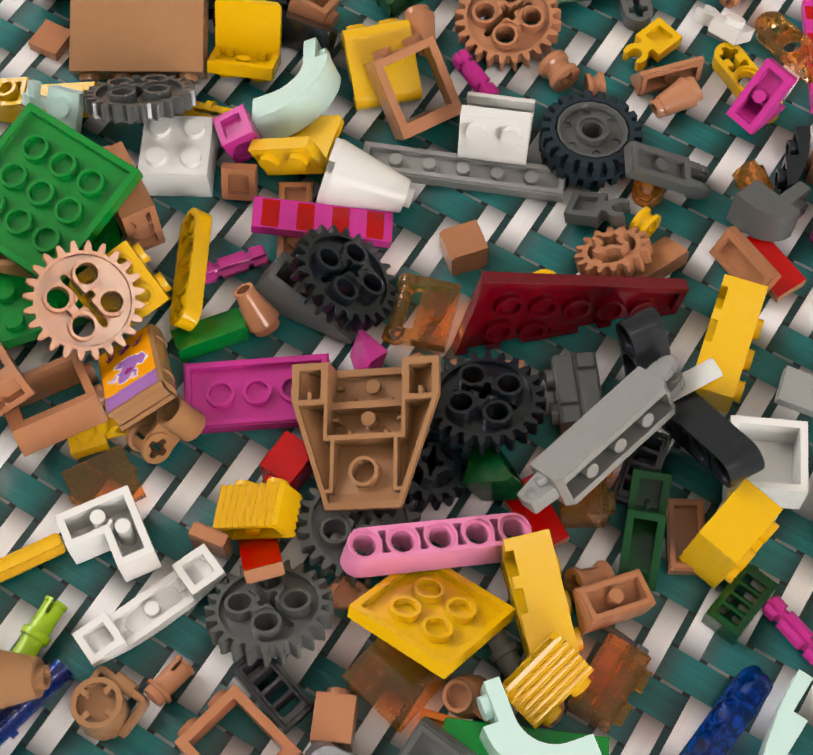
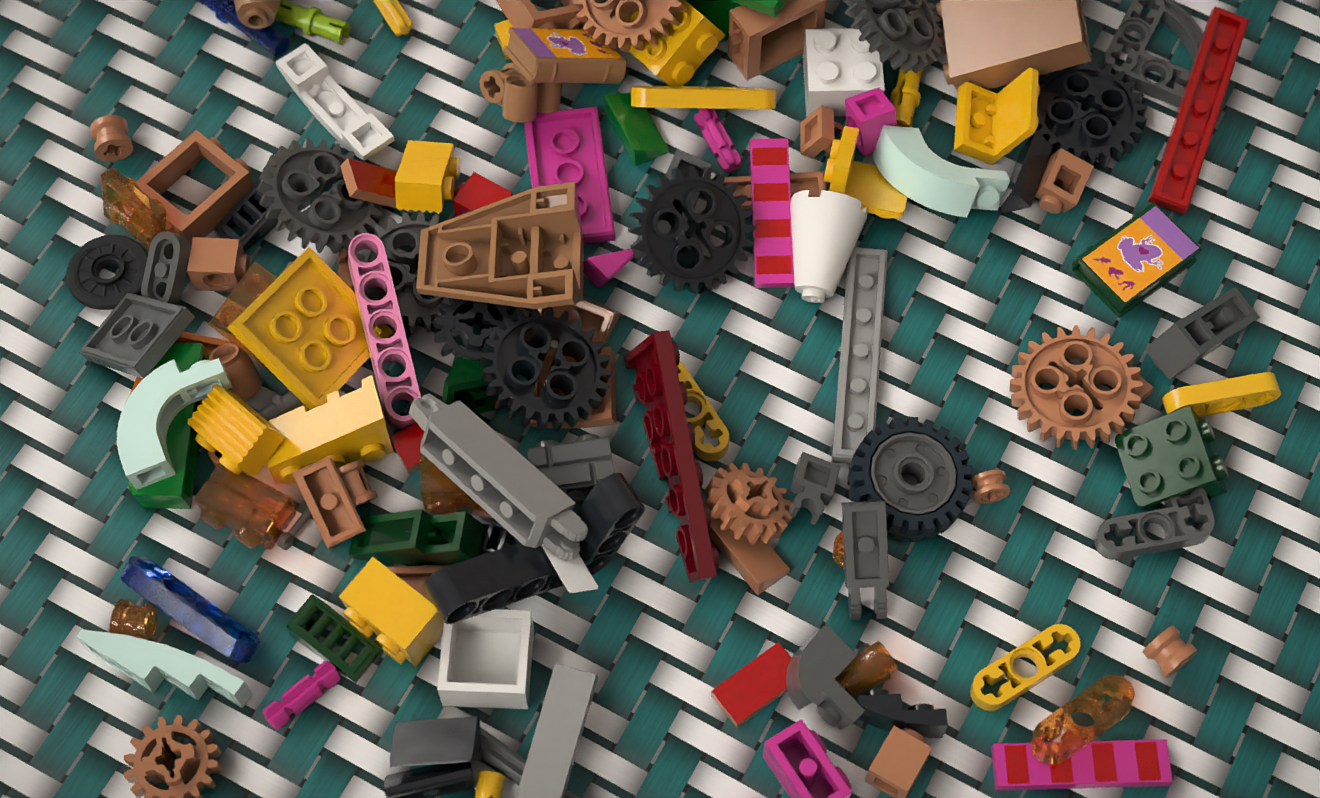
camera: 85 degrees right, 0 degrees up
white brick [54,485,162,582] -> none
clear orange piece [61,444,147,506] -> none
medium nougat piece [69,666,150,741] -> none
nougat pin [143,655,195,707] -> none
nougat tile [188,521,233,560] -> none
nougat cone [234,282,280,337] -> none
yellow piece [340,18,422,111] -> none
nougat window [364,33,462,140] -> none
clear orange plate [381,273,462,353] -> none
nougat cone [403,4,436,57] -> none
nougat piece [439,219,489,276] -> none
dark pink axle [452,49,500,95] -> none
white piece [457,91,536,166] -> none
nougat wheel [538,49,580,93] -> none
yellow plate [622,17,683,71] -> none
yellow bush [628,206,662,238] -> none
nougat slope [630,55,705,96] -> none
nougat cone [650,76,703,119] -> none
white plate [692,5,755,46] -> none
yellow wedge [695,274,768,414] -> none
nougat tile [709,226,781,294] -> none
dark pink slope [726,58,798,135] -> none

